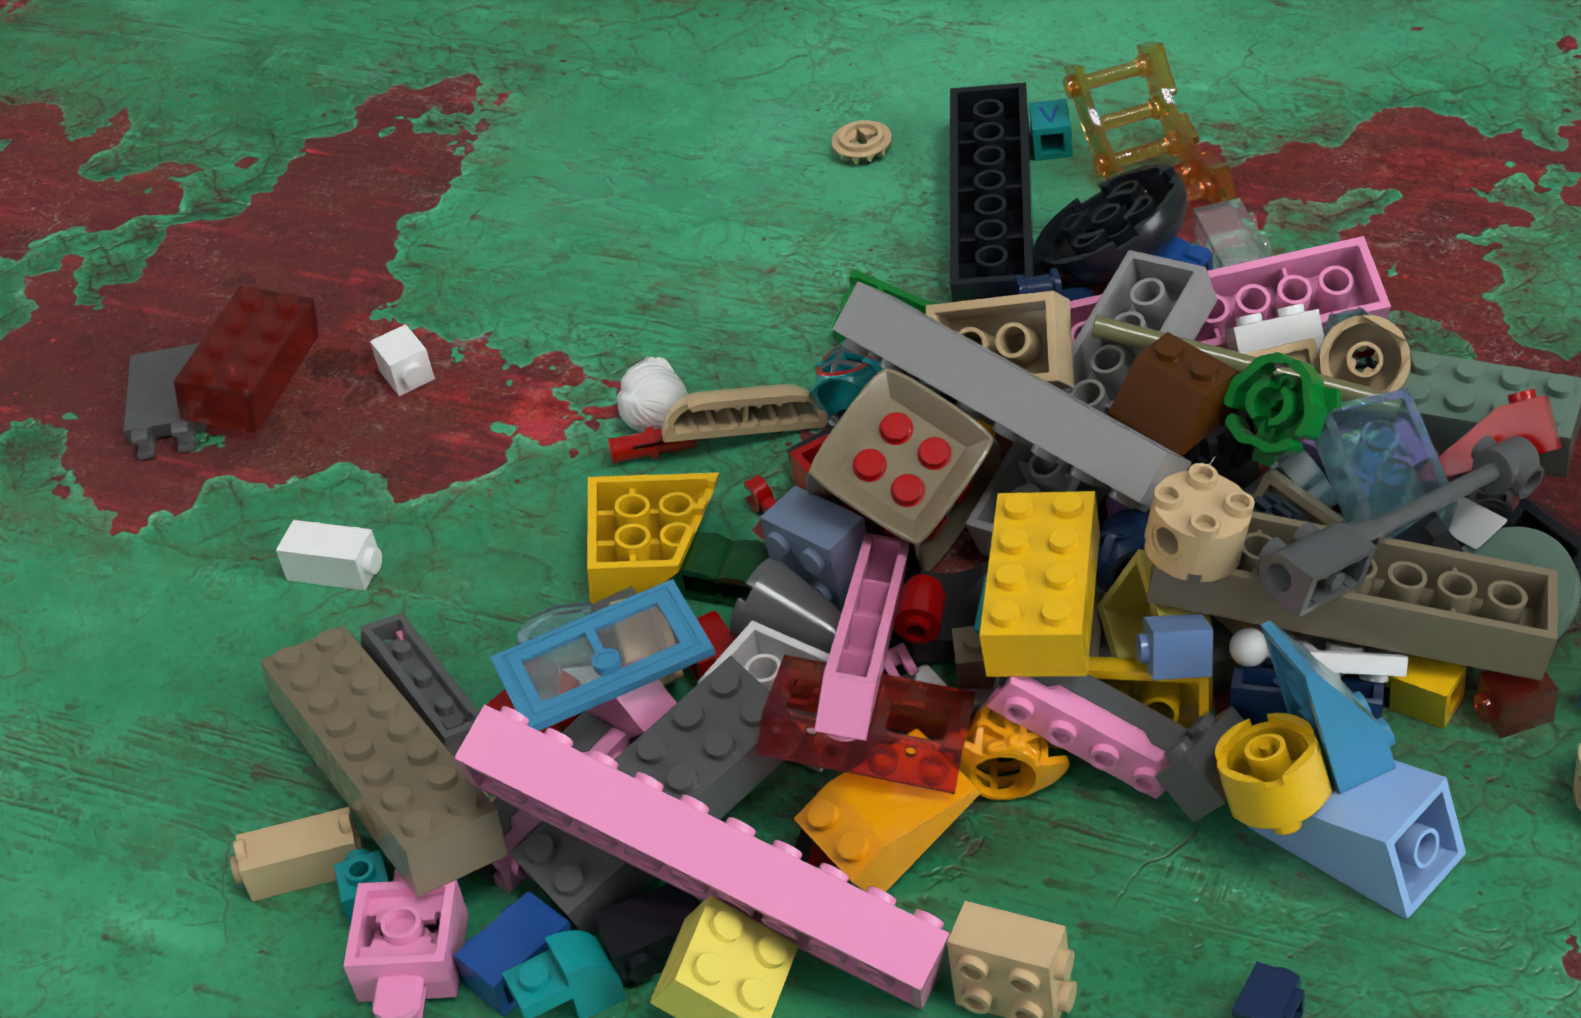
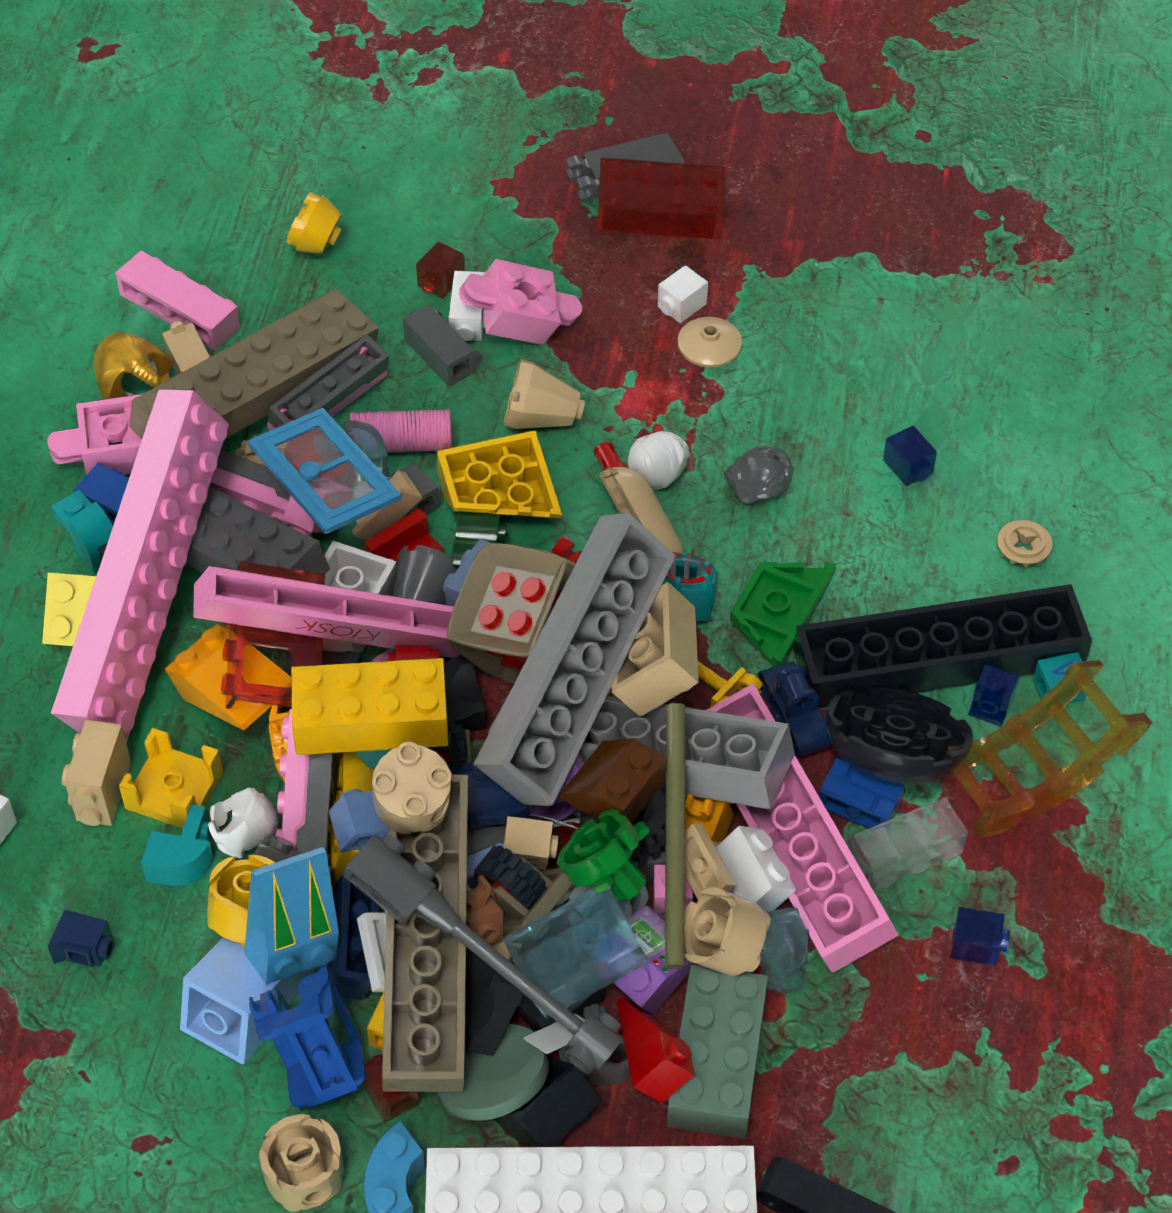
camera: 70 degrees right, 10 degrees up
none -> pearl gold piece [93,332,173,400]
none -> bright pink brick [115,251,241,351]
none -> yellow panel [119,728,224,829]
none -> teal brick [141,804,214,886]
none -> white hair [208,787,279,858]
none -> blue animal [249,965,366,1110]
none -> yellow cone [286,192,342,255]
none -> bright pink piece [349,408,452,454]
none -> dark grey brick [403,304,483,387]
none -> clear red brick [416,241,465,299]
none -> bright pink brick [459,259,582,345]
none -> tan cone [503,359,585,429]
none -> tan dish [678,317,742,367]
none -> dark grey hair [724,445,794,504]
none -> clear blue brick [883,425,937,486]
none -> clear blue brick [950,907,1010,966]
none -> clear blue brick [968,664,1019,727]

